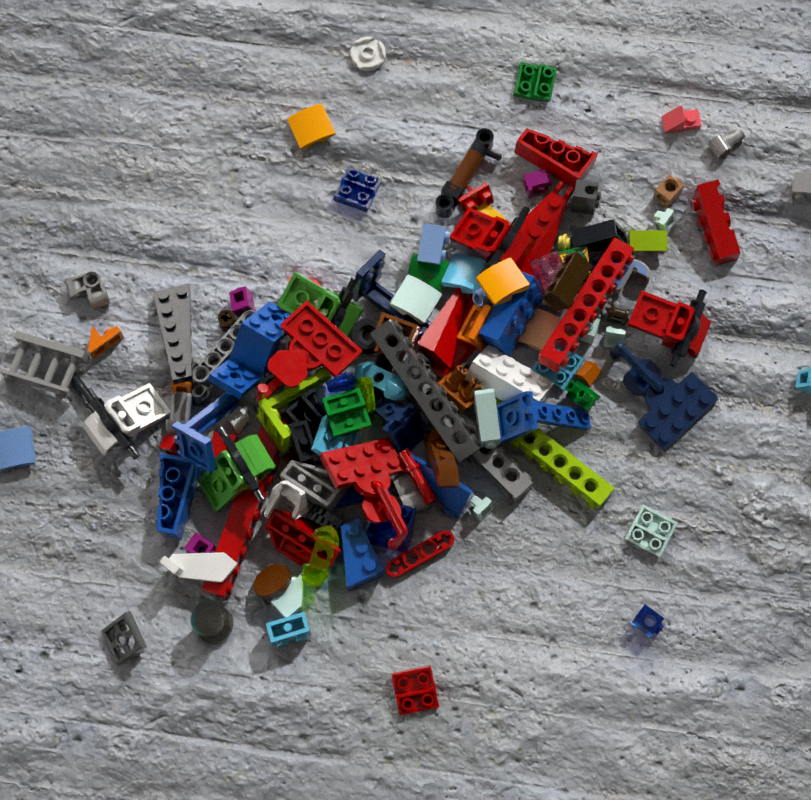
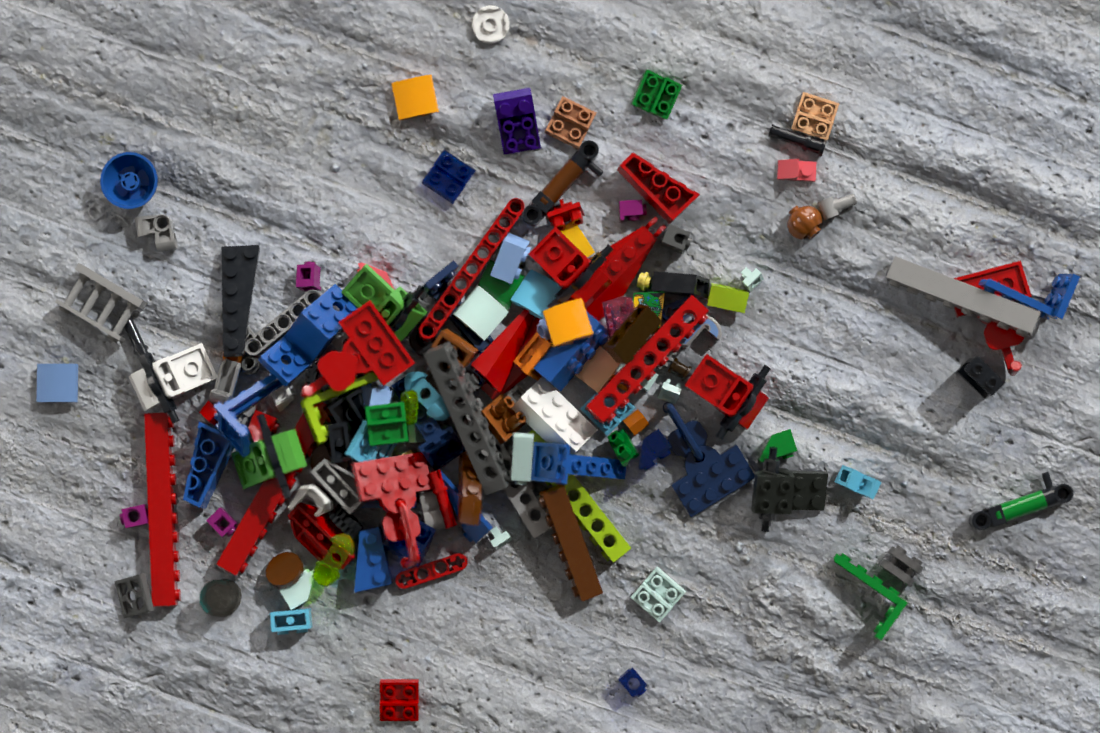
camera: 10 degrees right, 15 degrees up
orange slope [88,325,124,359] -> none
white piece [160,552,239,583] -> none
dark brown bush [218,310,236,332] -> none
clear blue cone [326,371,356,393] -> none
medium nougat brick [653,174,684,208] -> none
red wedge [691,179,741,266] -> none
none -> blue piece [100,152,158,209]
none -> magenta brick [120,504,149,528]
none -> red brick [144,412,181,607]
none -> light aqua tile [407,423,426,443]
none -> red beam [419,198,524,342]
none -> dark purple slope [493,87,541,155]
none -> reddish brown brick [538,484,603,602]
none -> nougat slope [545,96,596,149]
none -> clear blue slope [637,429,672,471]
none -> pearl dark grey piece [751,446,828,532]
none -> green slope [758,429,798,463]
none -> black pin [768,124,827,157]
none -> dark orange plant [787,206,822,240]
none -> light nougat slope [791,92,839,141]

